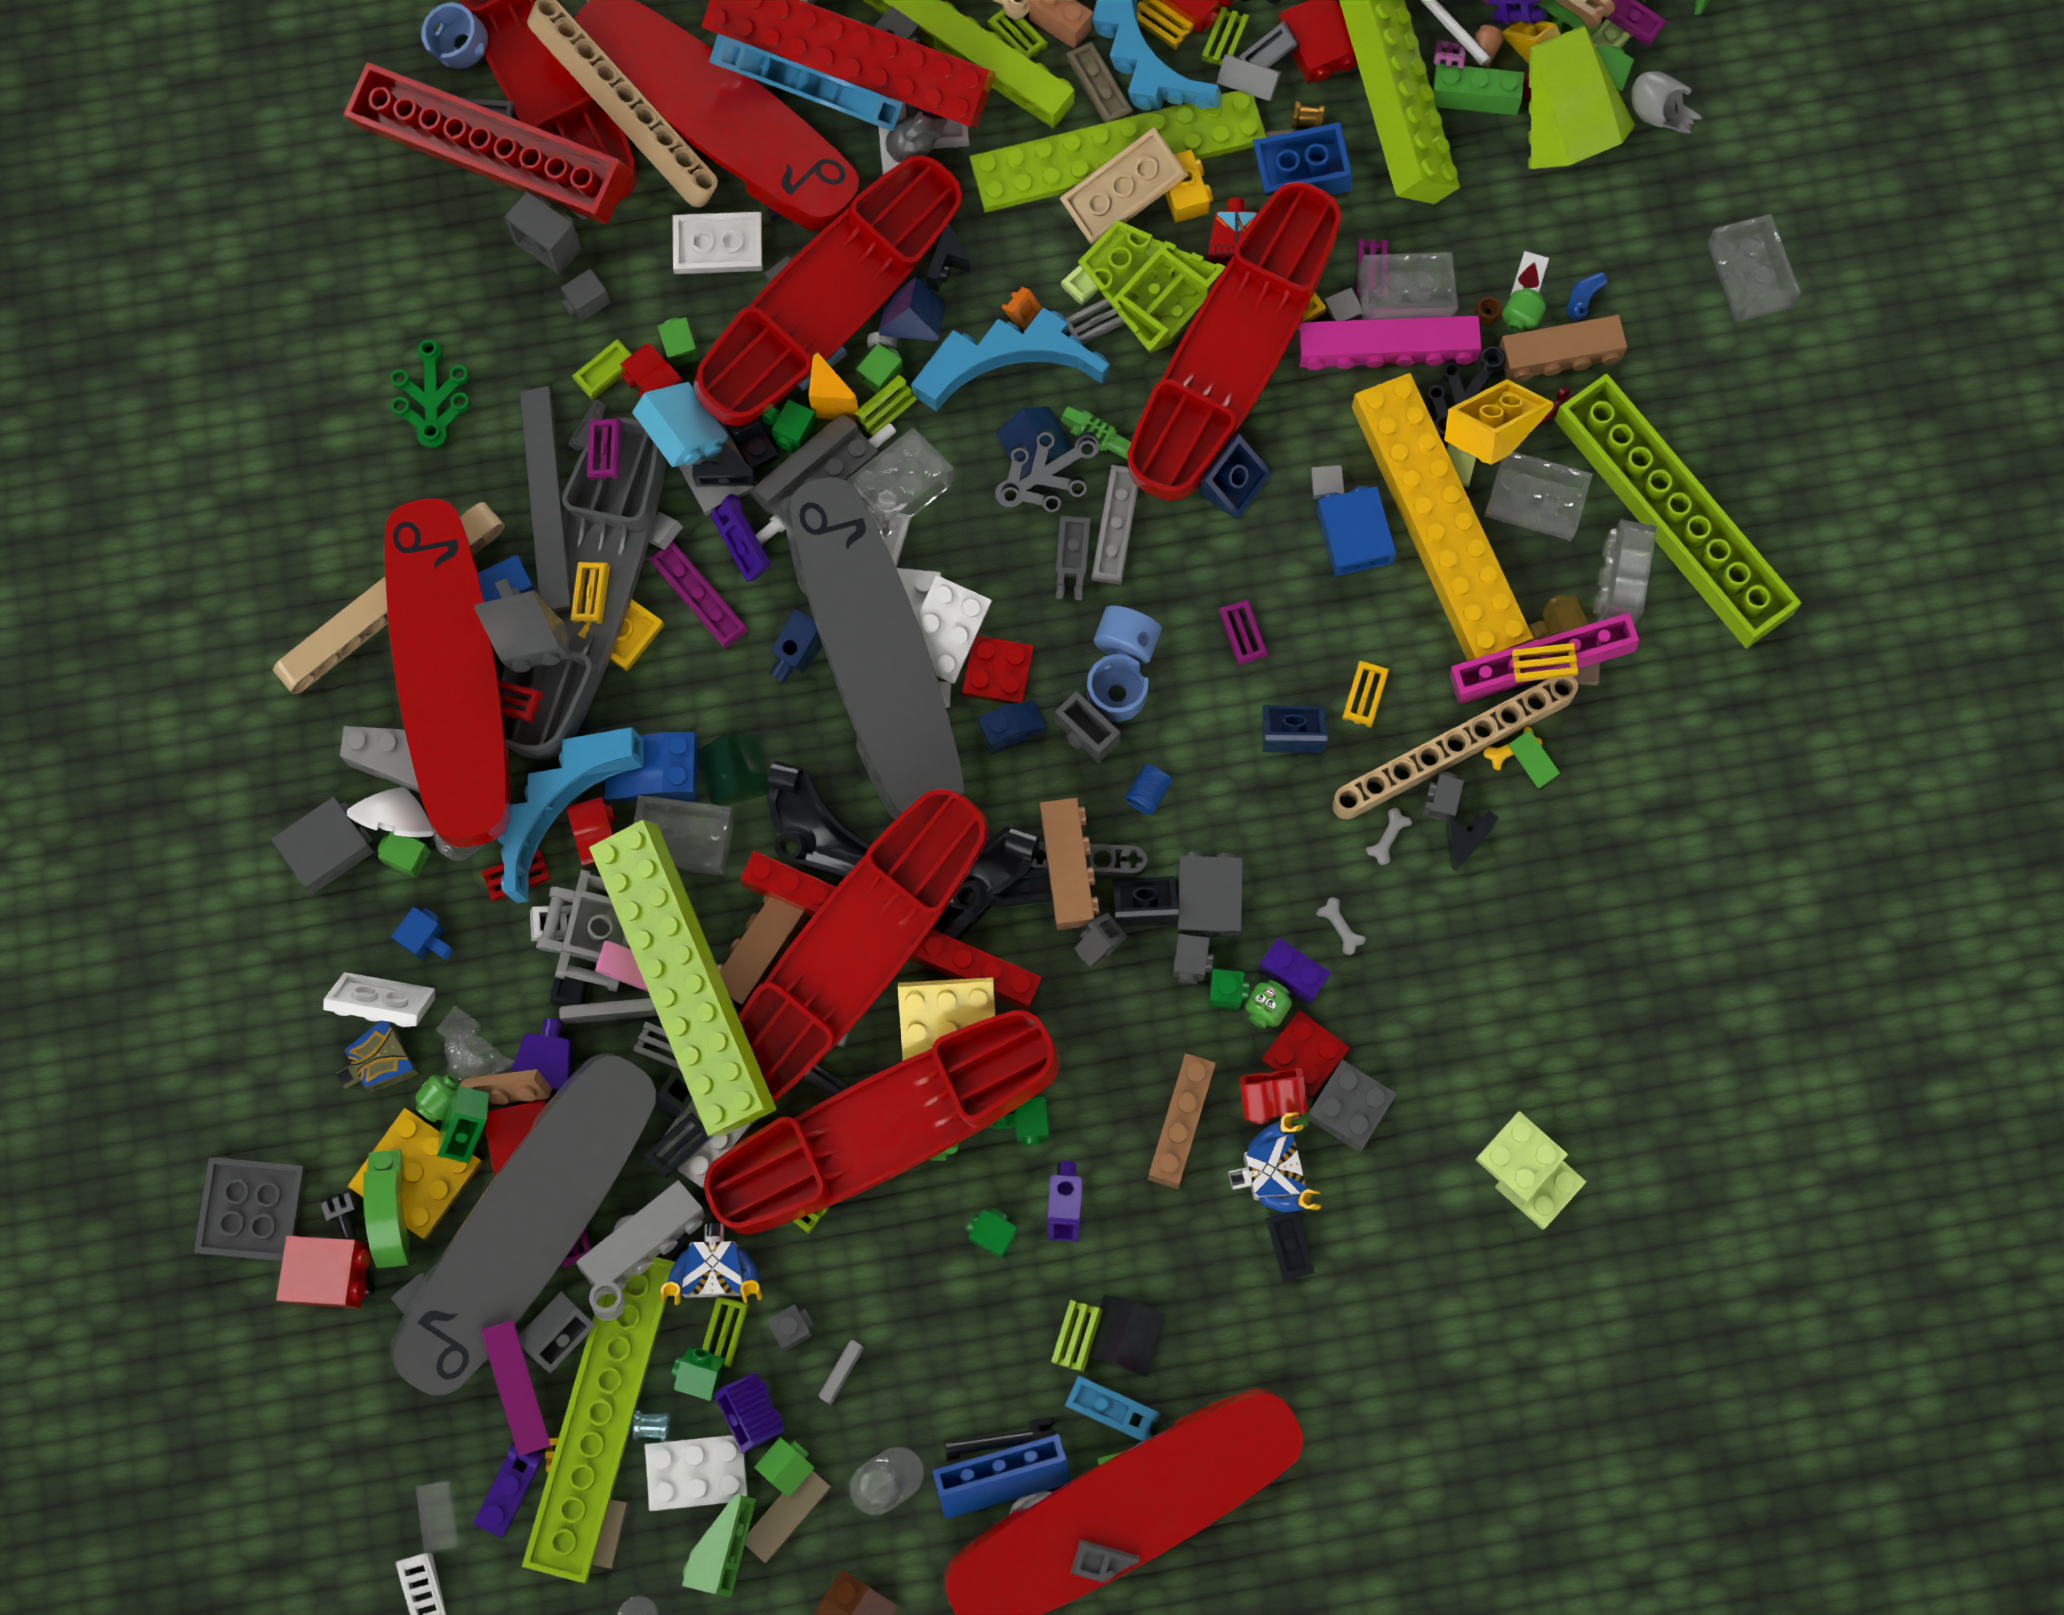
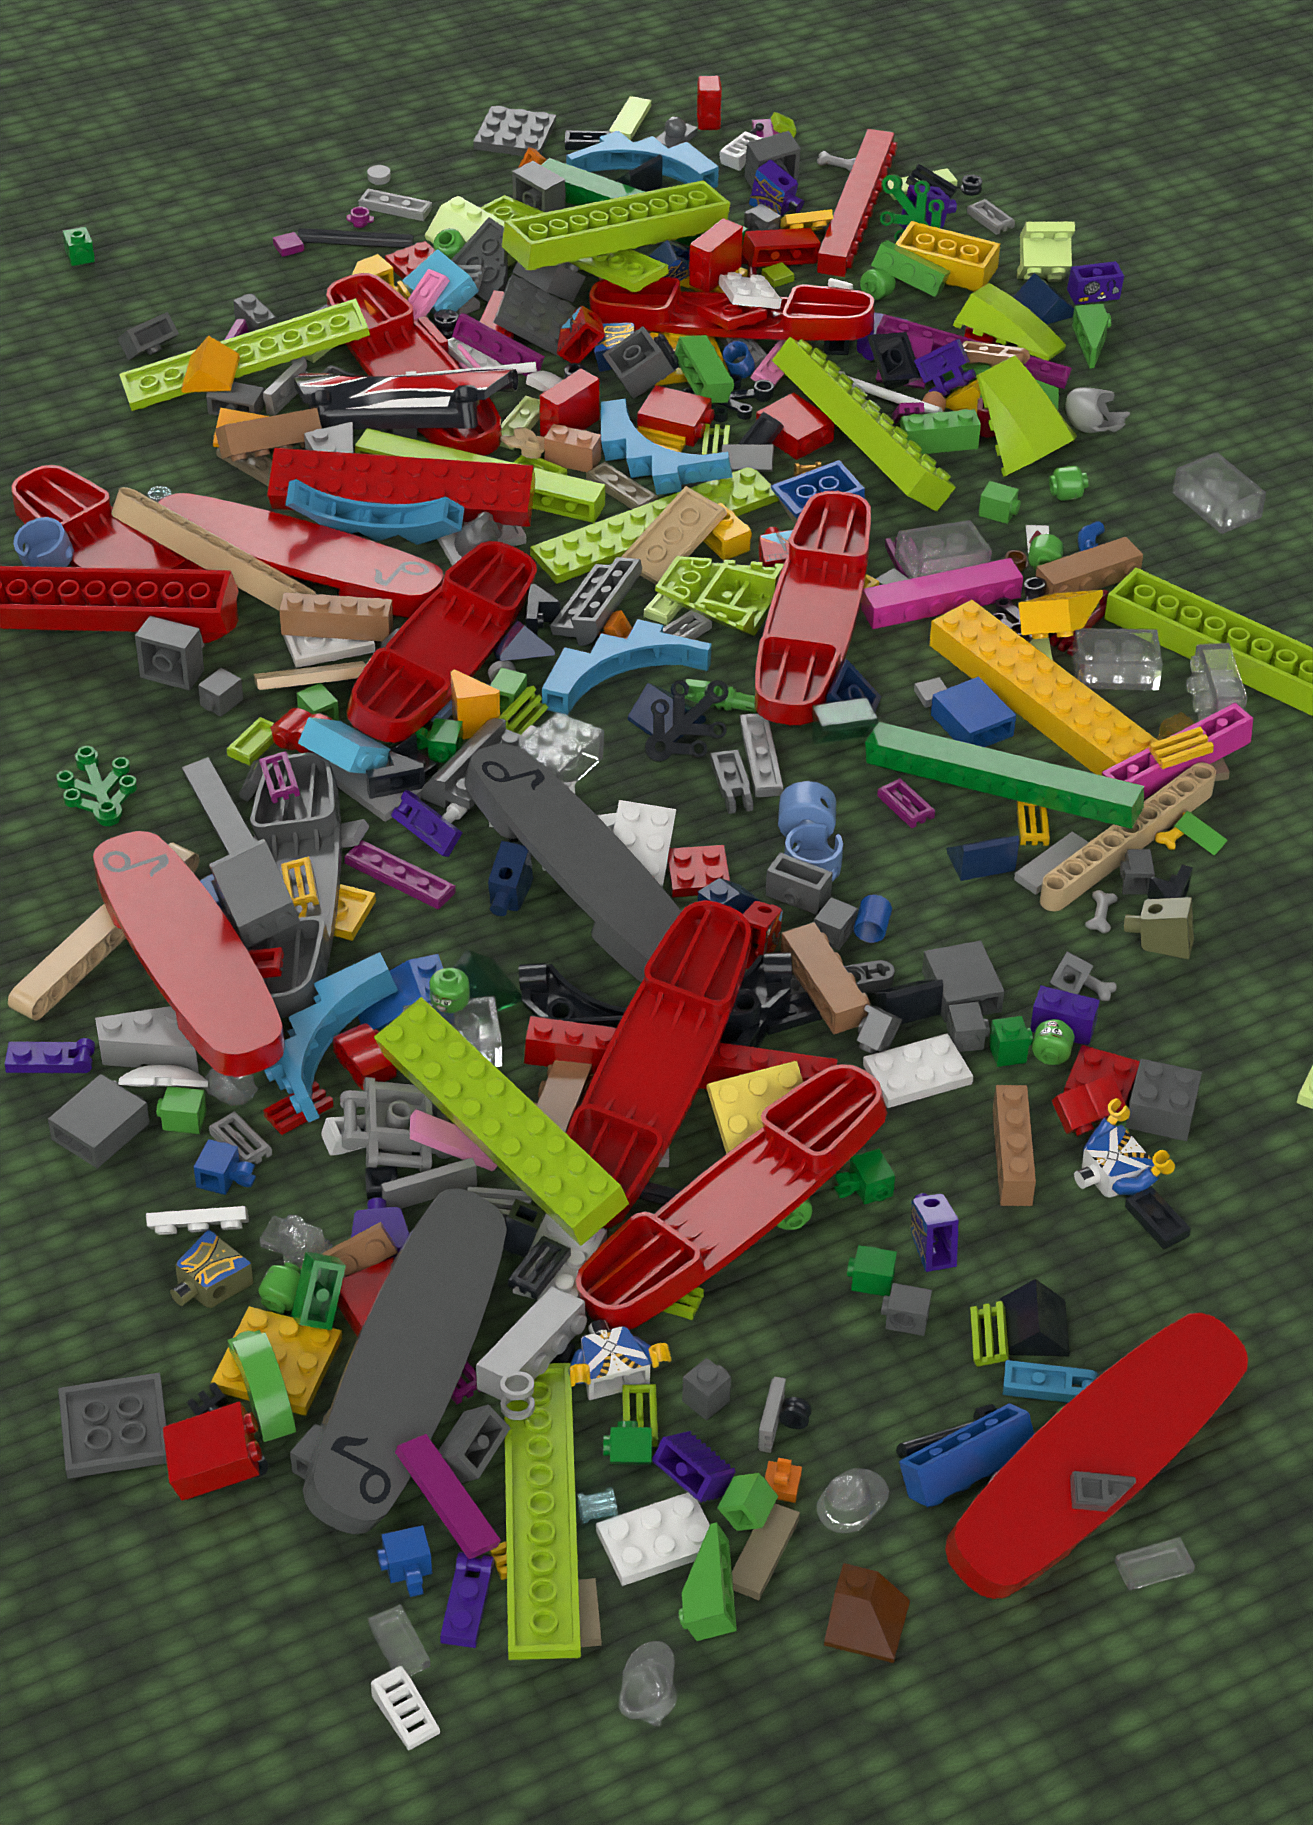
camera: 20 degrees left, 30 degrees down
none -> dark purple plate [4,1038,95,1073]
none -> light grey tile [209,1111,272,1164]
none -> tan tile [254,661,366,690]
none -> medium nougat brick [279,592,393,641]
none -> blue brick [377,1525,432,1597]
none -> bright green head [429,967,470,1013]
none -> dark grey brick [550,557,642,646]
none -> red torso [743,901,783,969]
none -> orange tile [765,1458,802,1503]
none -> black bush [779,1397,812,1430]
none -> clear green slope [812,698,878,745]
none -> dark grey brick [814,897,857,950]
none -> white plate [863,1033,973,1108]
none -> green brick [865,722,1144,829]
none -> dark grey brick [881,1283,932,1336]
none -> bright green brick [979,481,1021,524]
none -> light grey tile [1014,832,1089,895]
none -> bright green head [1049,465,1088,501]
none -> dark grey brick [1049,951,1093,994]
none -> olive torso [1124,897,1194,959]

